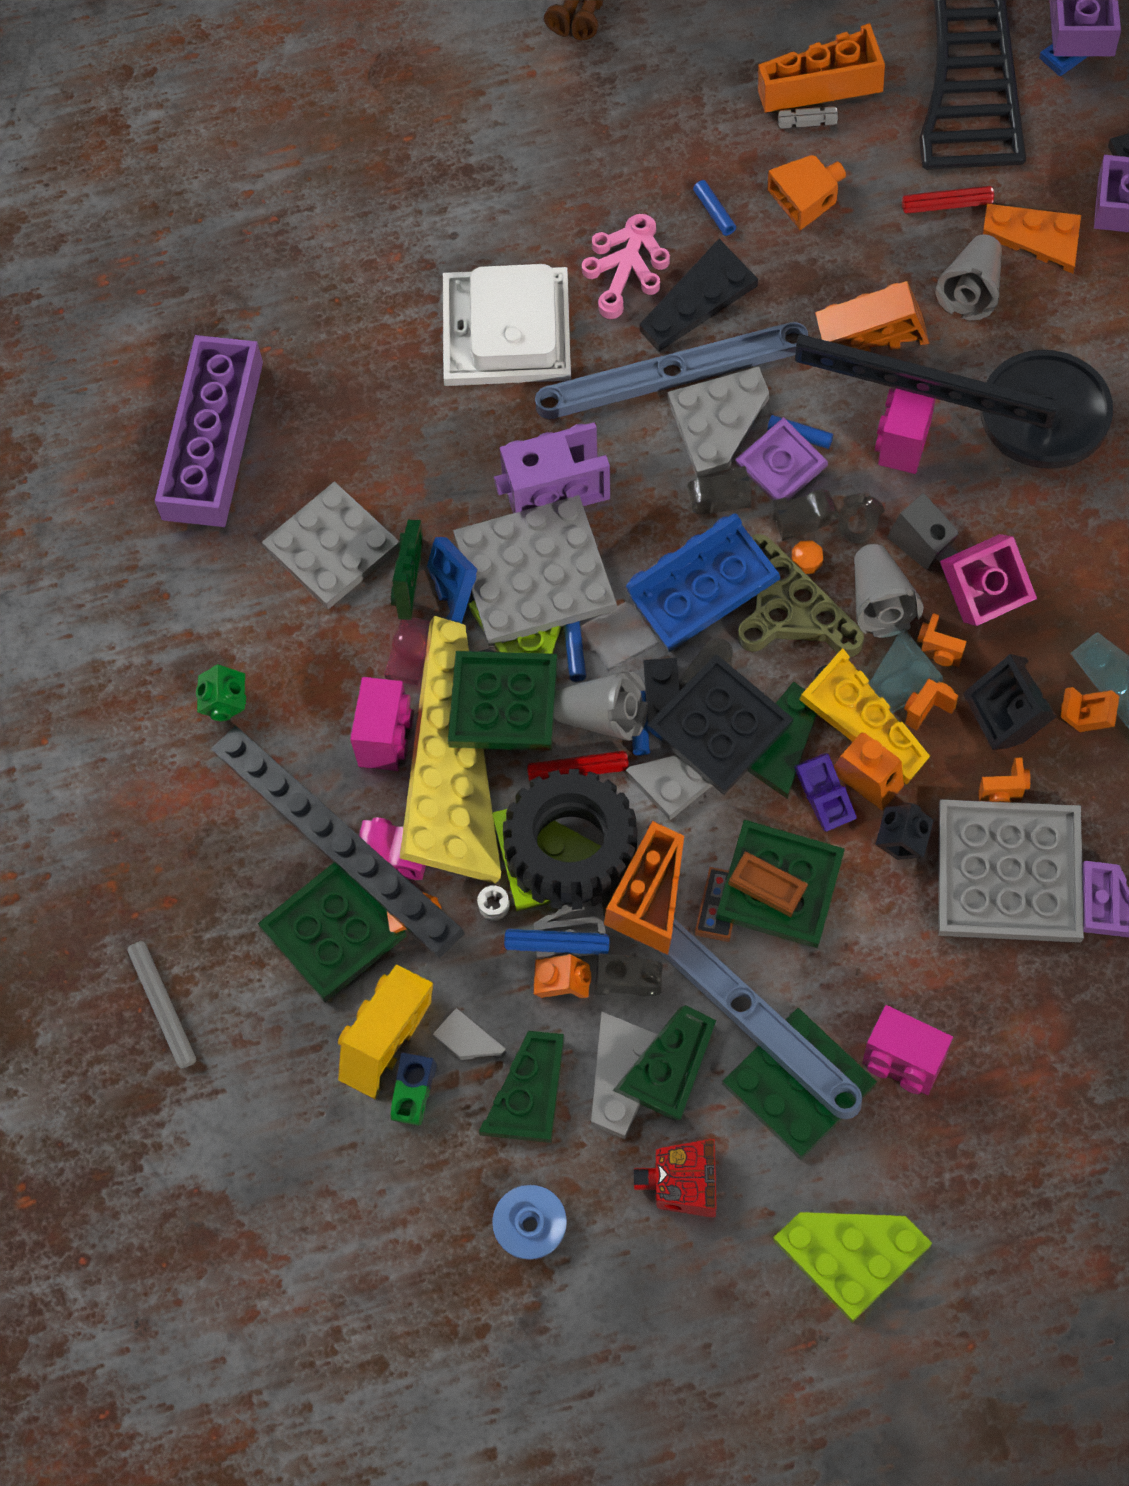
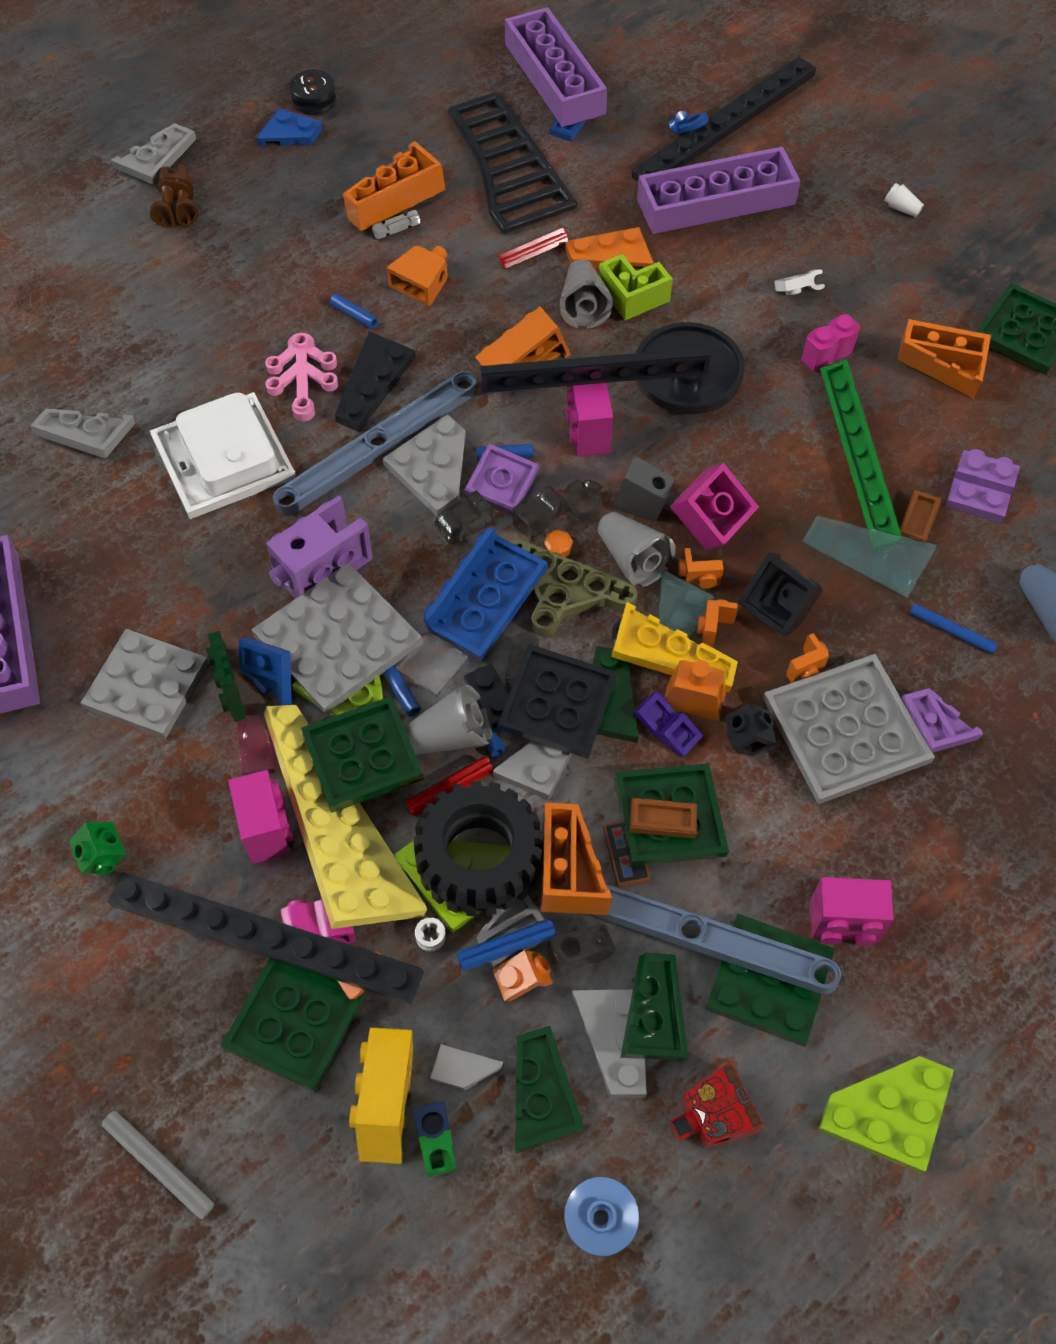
camera: 30 degrees left, 5 degrees down
orange bracket [1061,687,1120,732] -> none
none -> light grey wing [30,409,135,459]
none -> lime brick [599,254,673,320]

